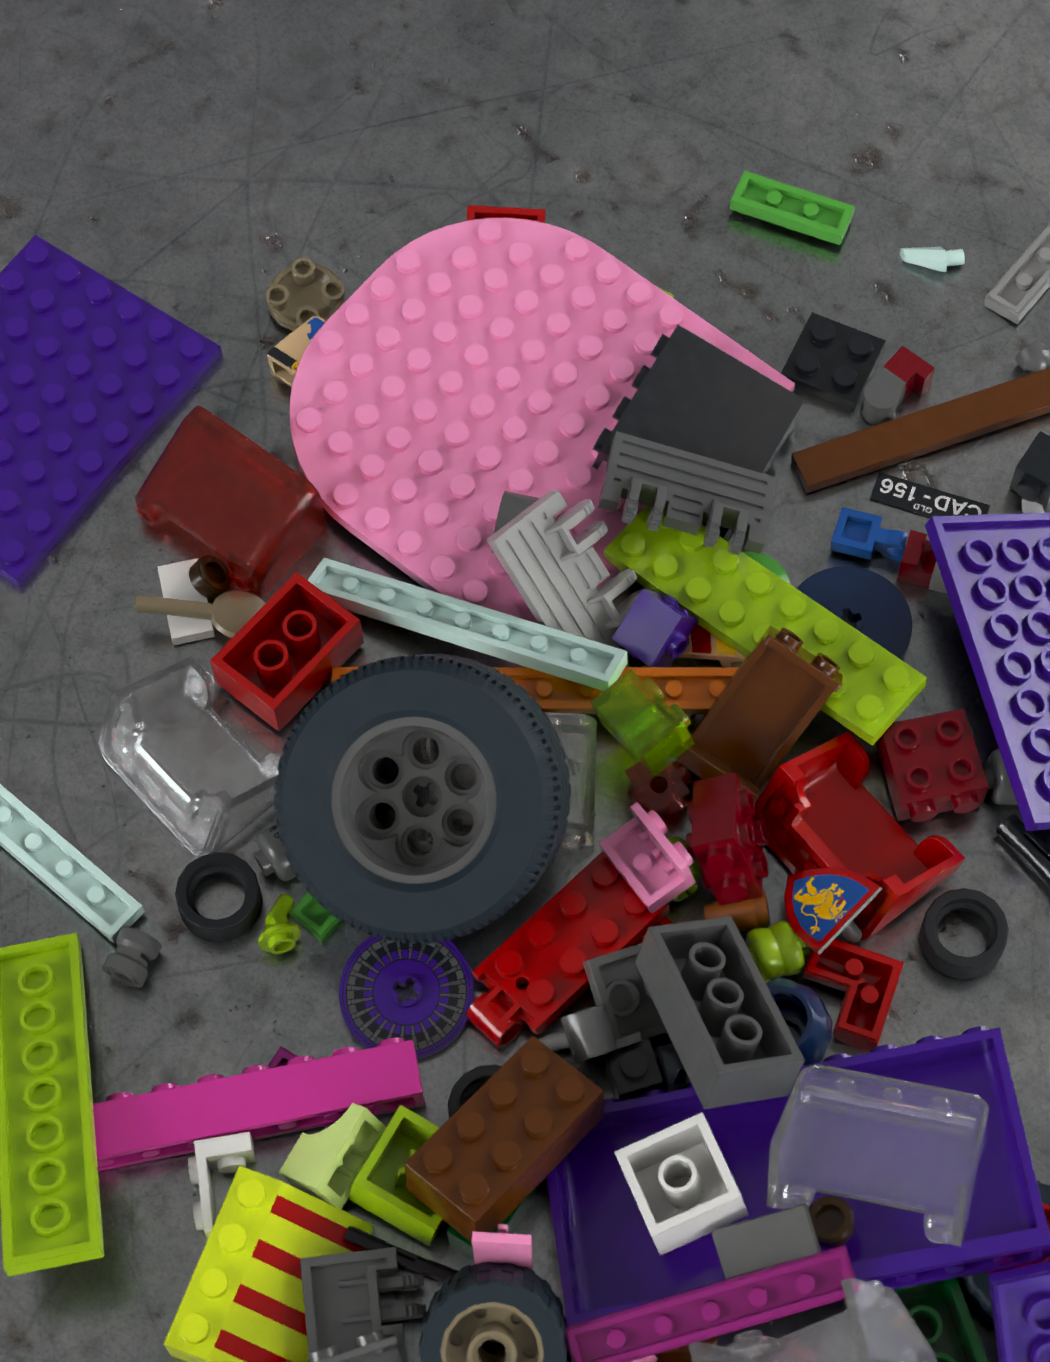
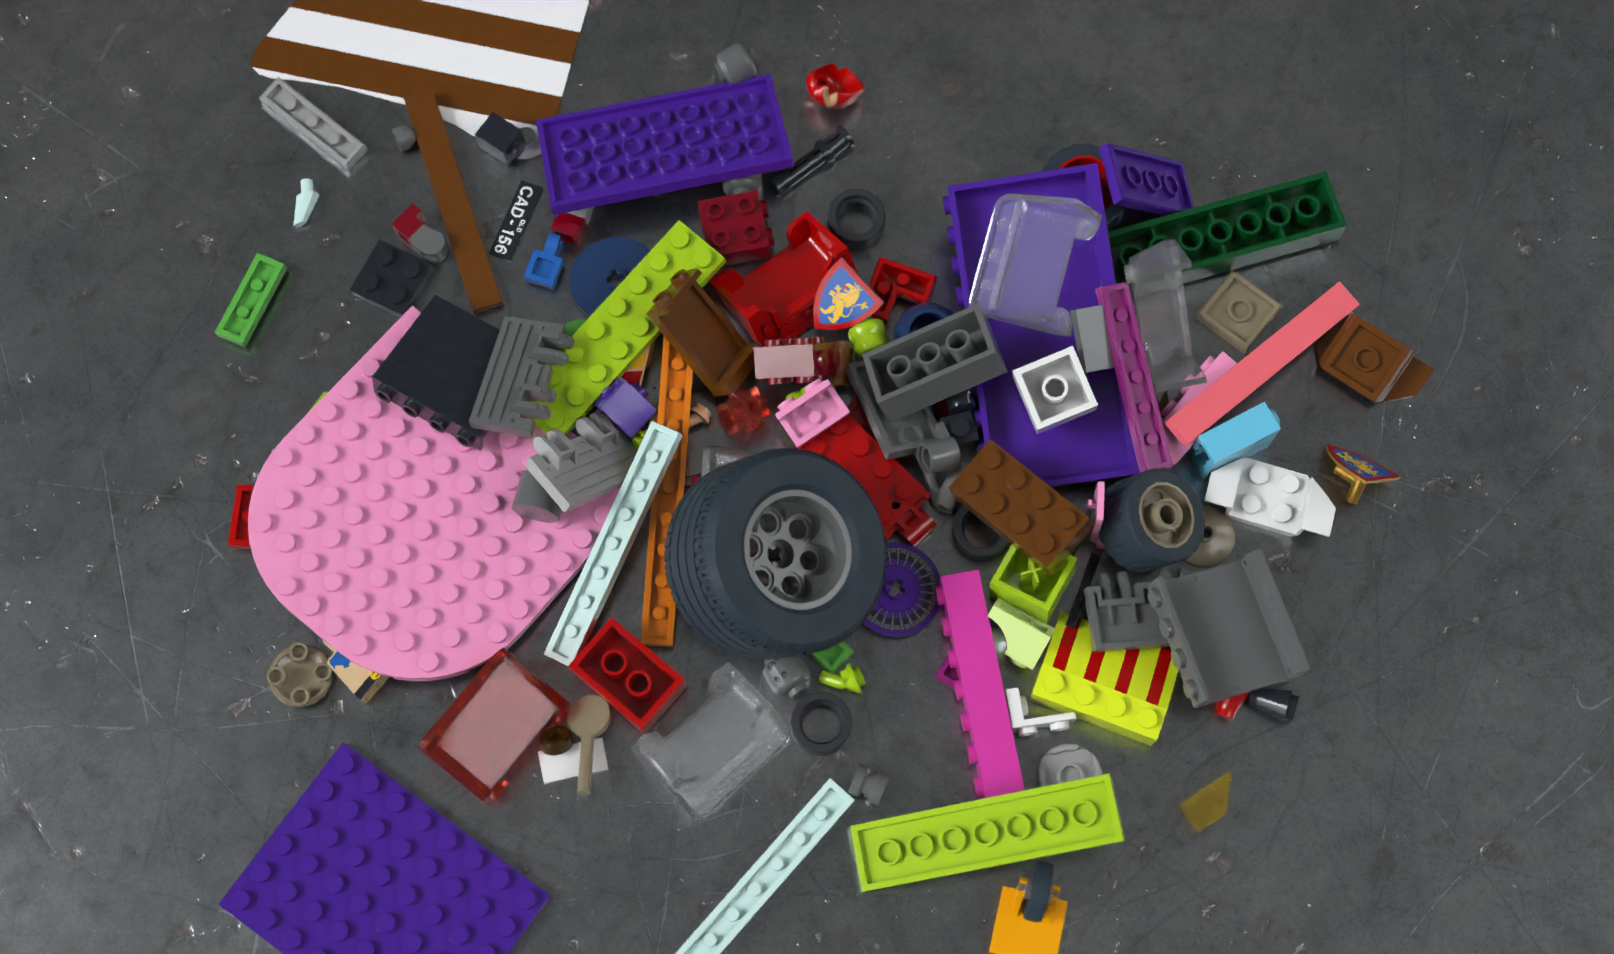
camera: 90 degrees left, 10 degrees up
clear neon green brick [590,669,694,777] -> none
dark brown tile [808,1196,856,1248] -> none
none -> light grey tile [1037,744,1102,787]

